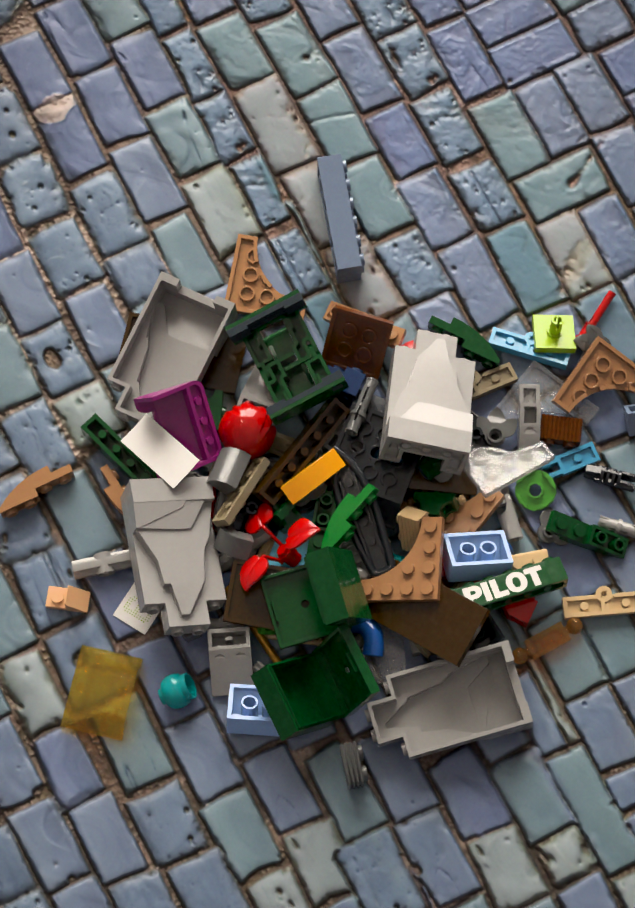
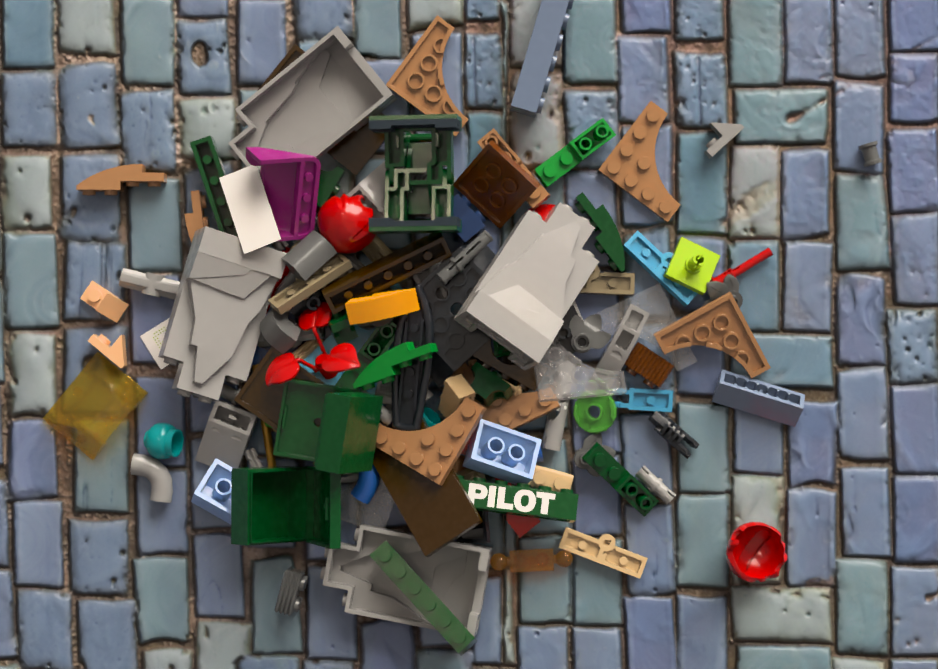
camera: 30 degrees right, 15 degrees up
none -> light nougat slope [88,334,127,369]
none -> light grey cylinder [130,453,173,503]
none -> dark green brick [370,541,477,656]
none -> green slope [533,118,616,188]
none -> medium nougat plate [598,101,680,222]
none -> light grey slope [704,123,744,159]

